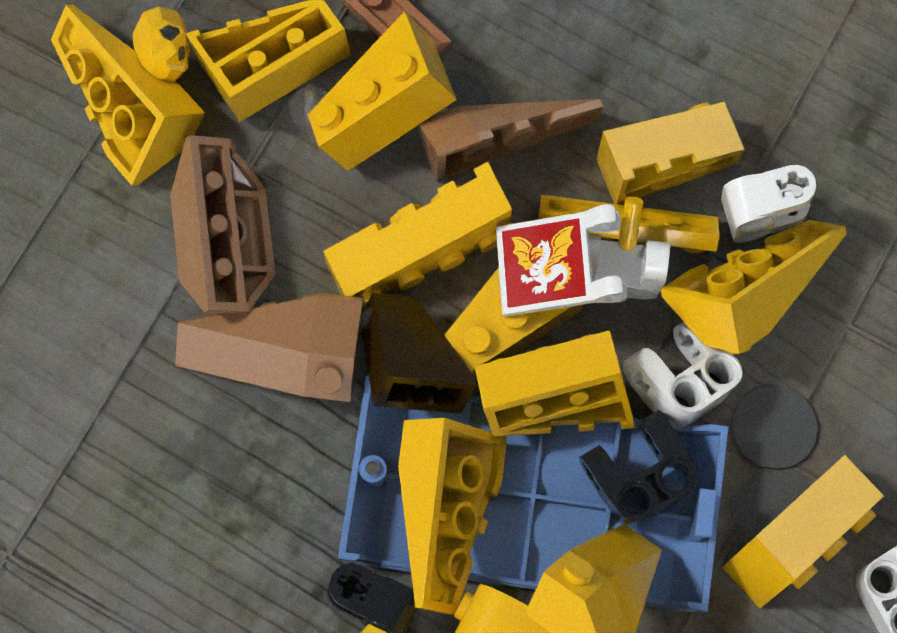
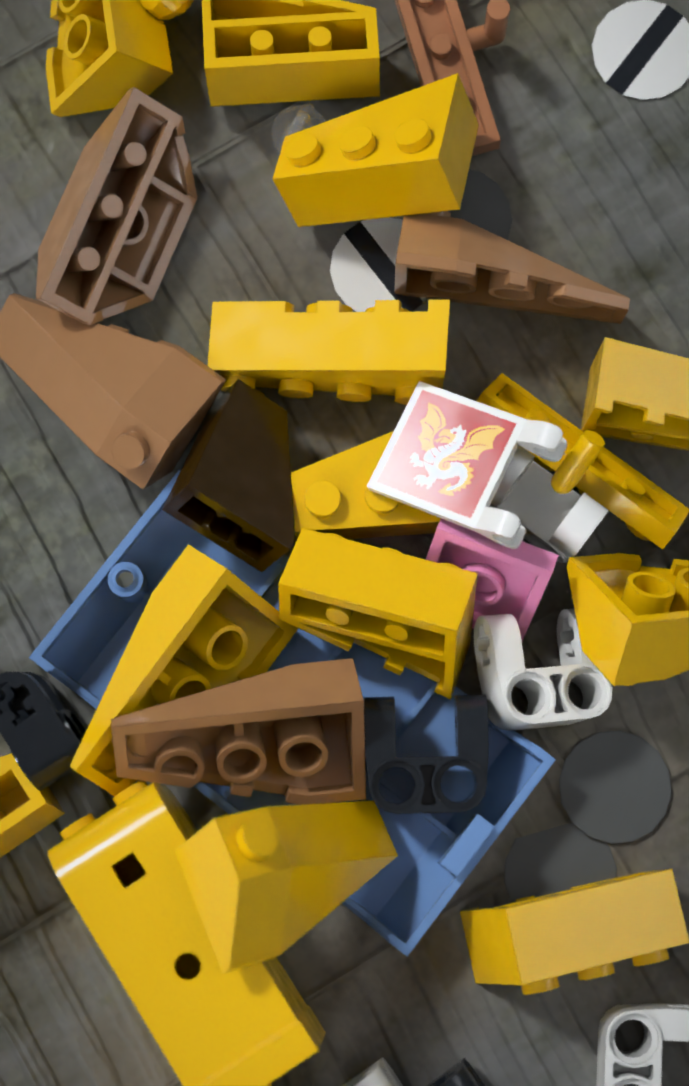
camera: 35 degrees right, 5 degrees up
none -> medium nougat wedge [111,658,366,805]
none -> white sticker [330,217,427,312]
none -> bright pink tile [426,518,558,641]

